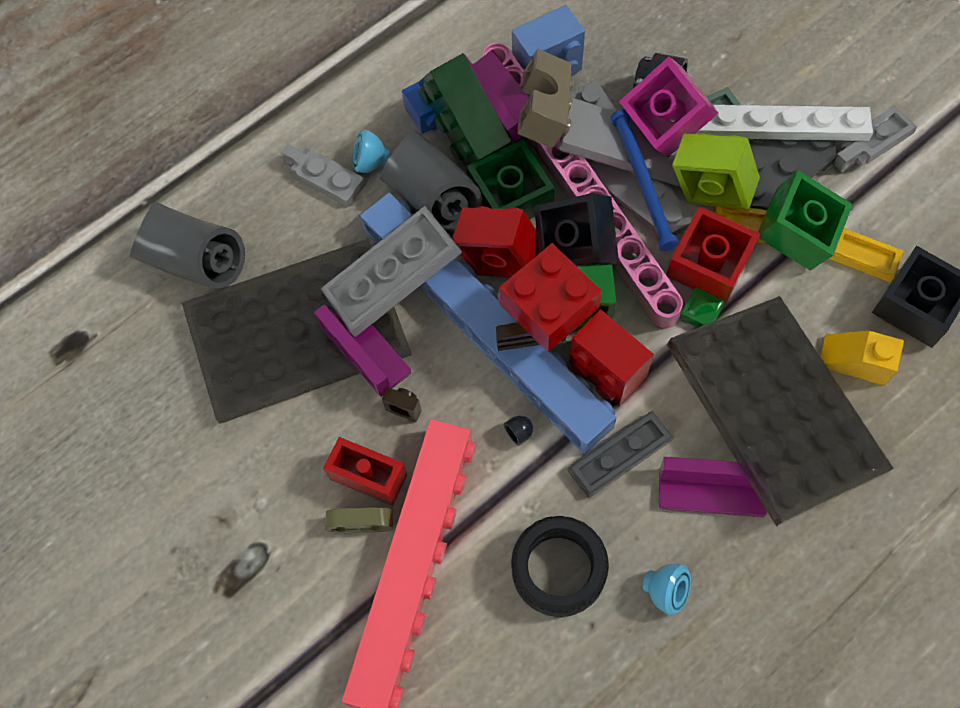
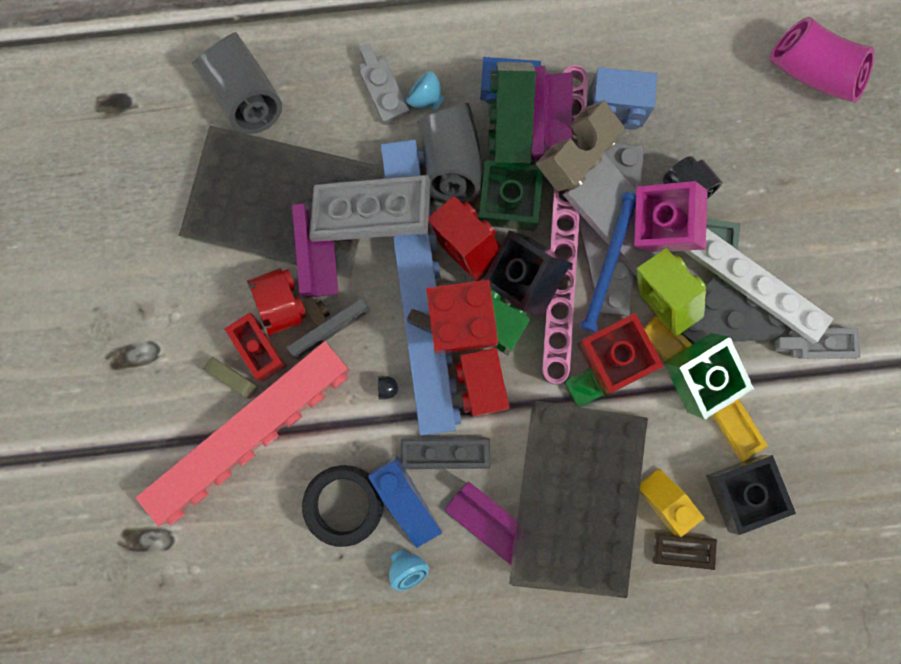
camera: 25 degrees right, 15 degrees up
none -> red brick [247,268,306,336]
none -> dark grey tile [287,298,370,359]
none -> blue slope [368,455,442,548]
none -> dark brown tile [653,533,717,570]

